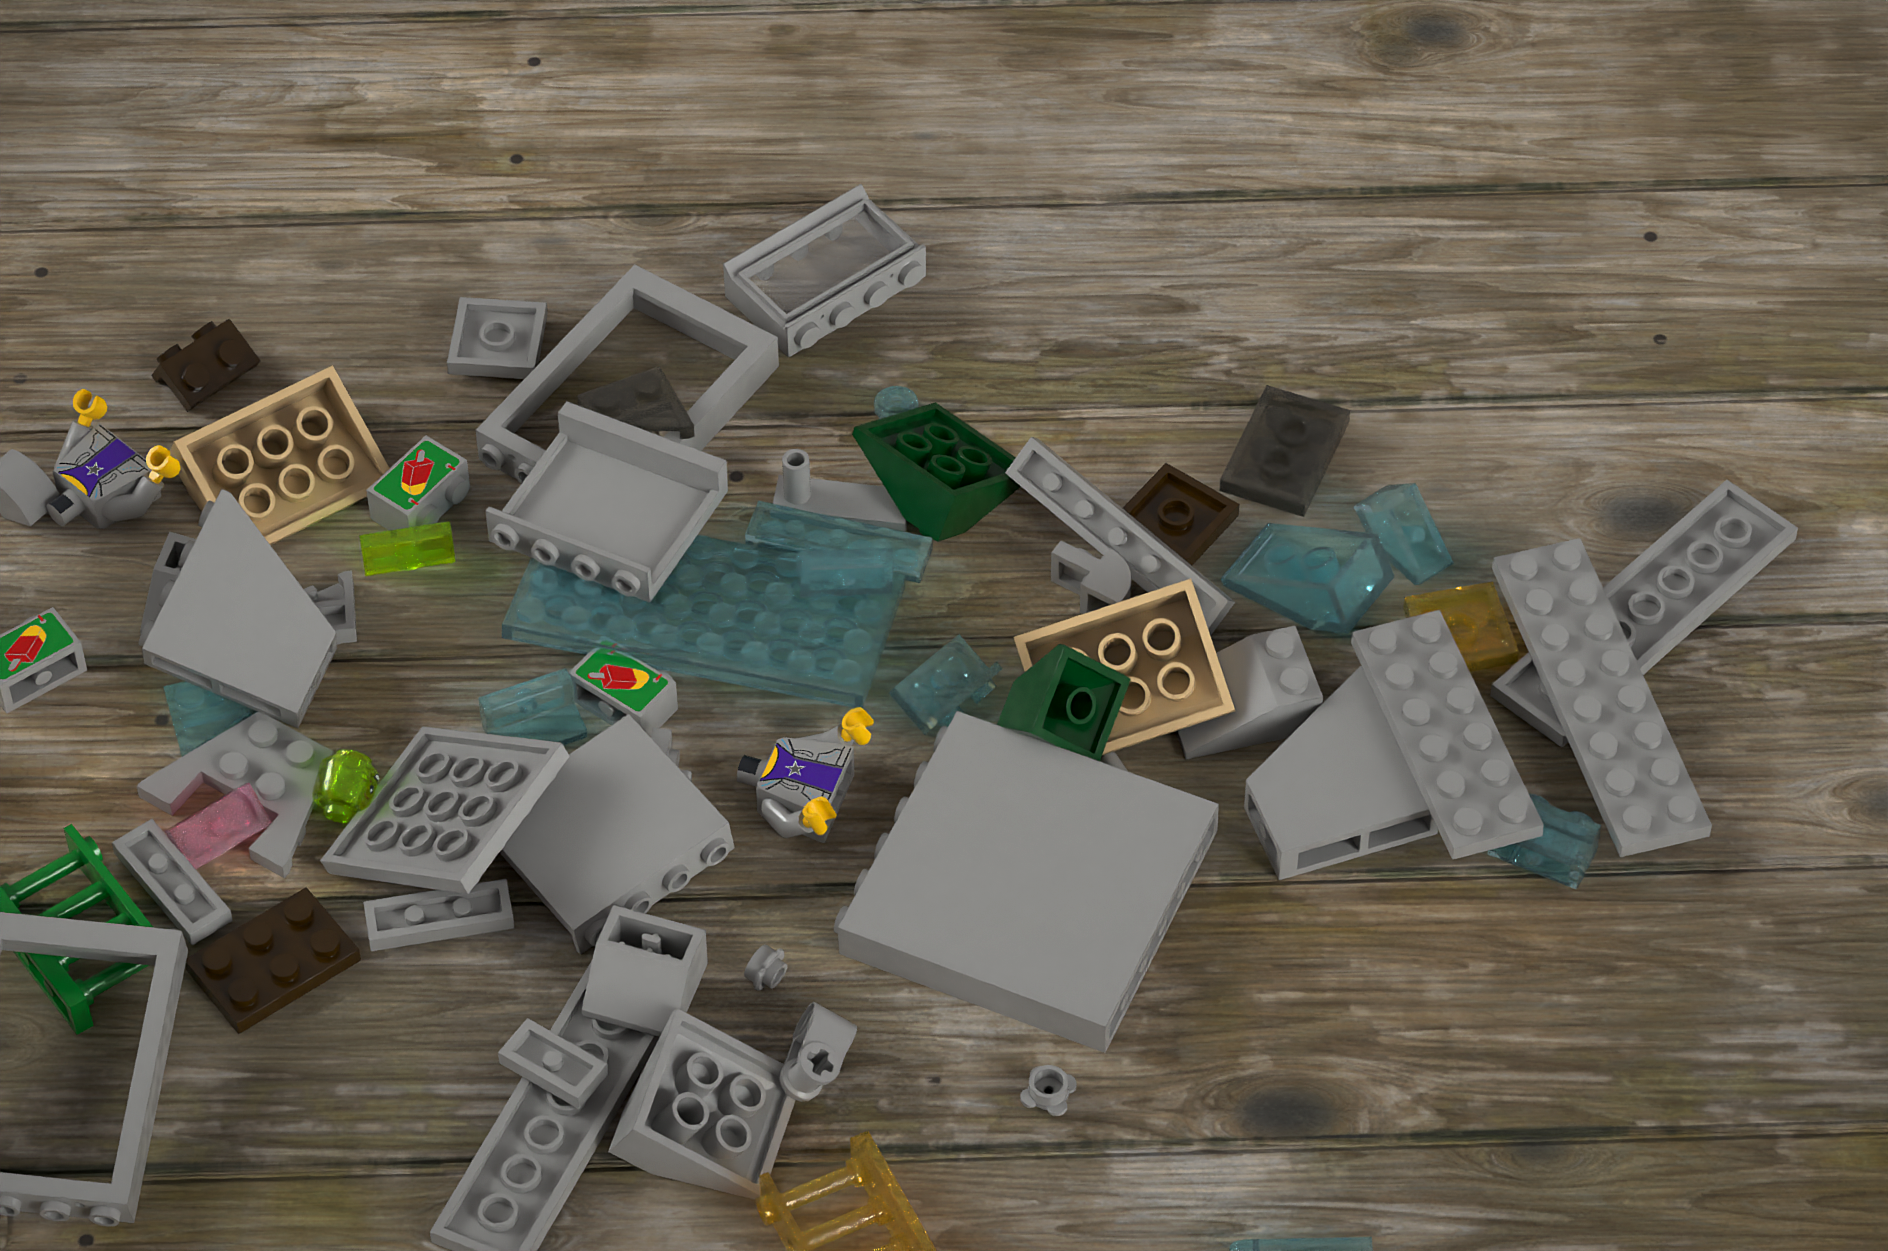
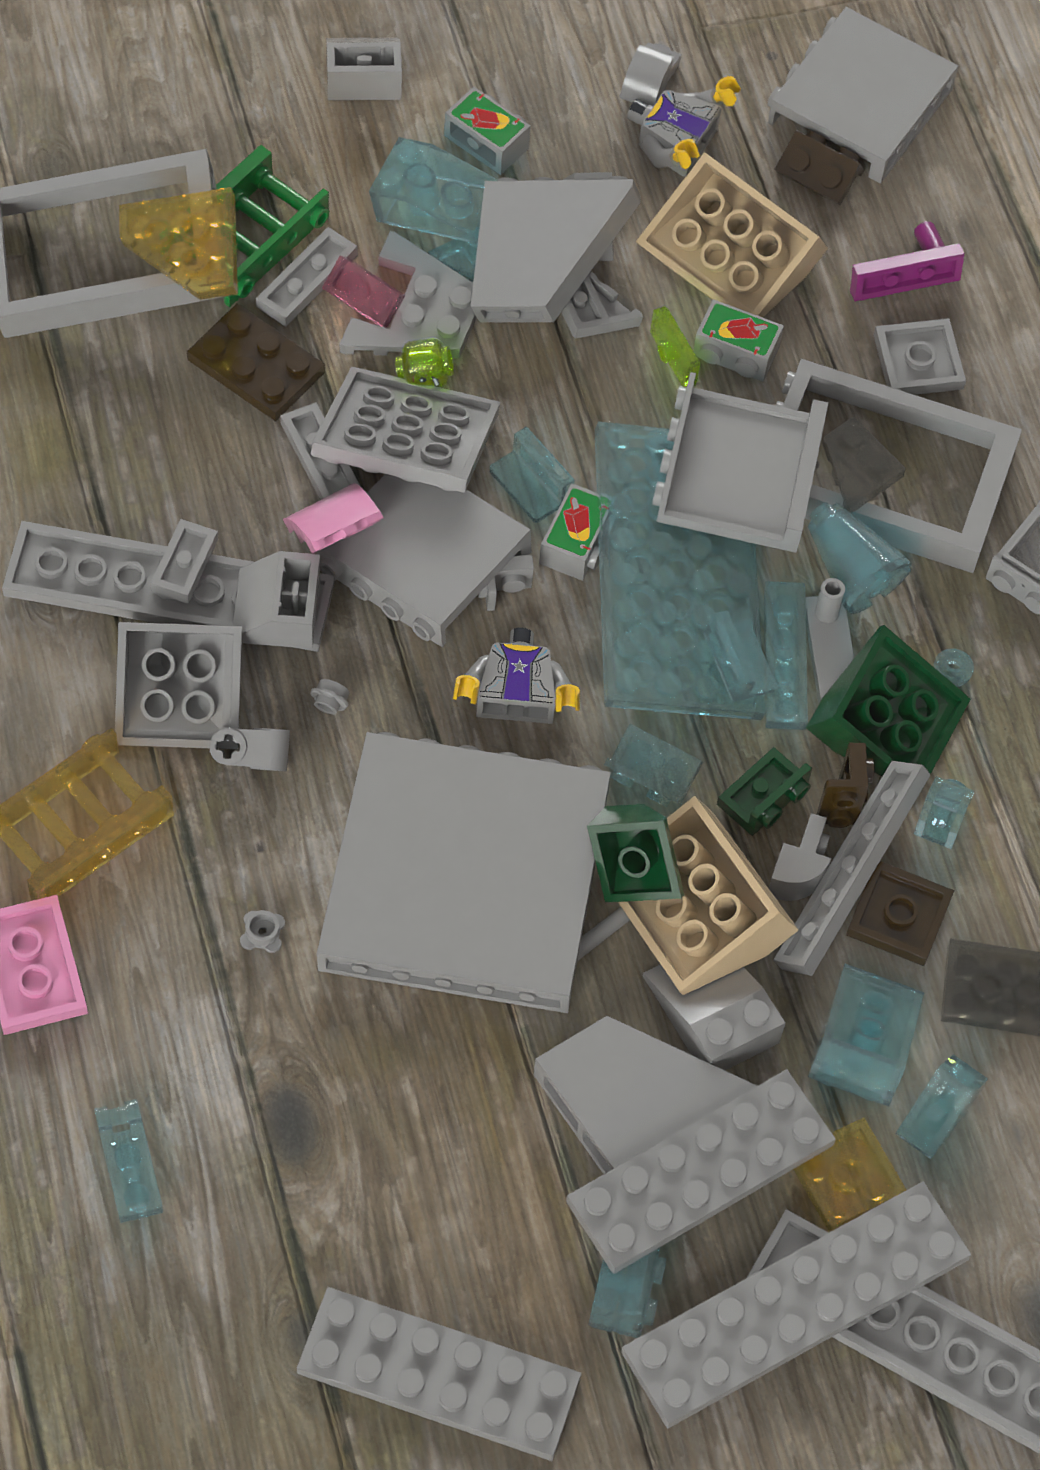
camera: 70 degrees right, 10 degrees up
none -> clear yellow plate [119,187,238,300]
none -> bright pink slope [283,483,383,554]
none -> light grey plate [297,1287,581,1461]
none -> clear light blue slope [369,137,498,244]
none -> dark green bracket [717,747,812,836]
none -> light grey panel [767,7,958,184]
none -> clear light blue cone [808,502,912,614]
none -> dark brown bracket [816,743,874,828]
none -> magenta piece [850,221,965,302]
none -> clear light blue slope [914,776,975,850]

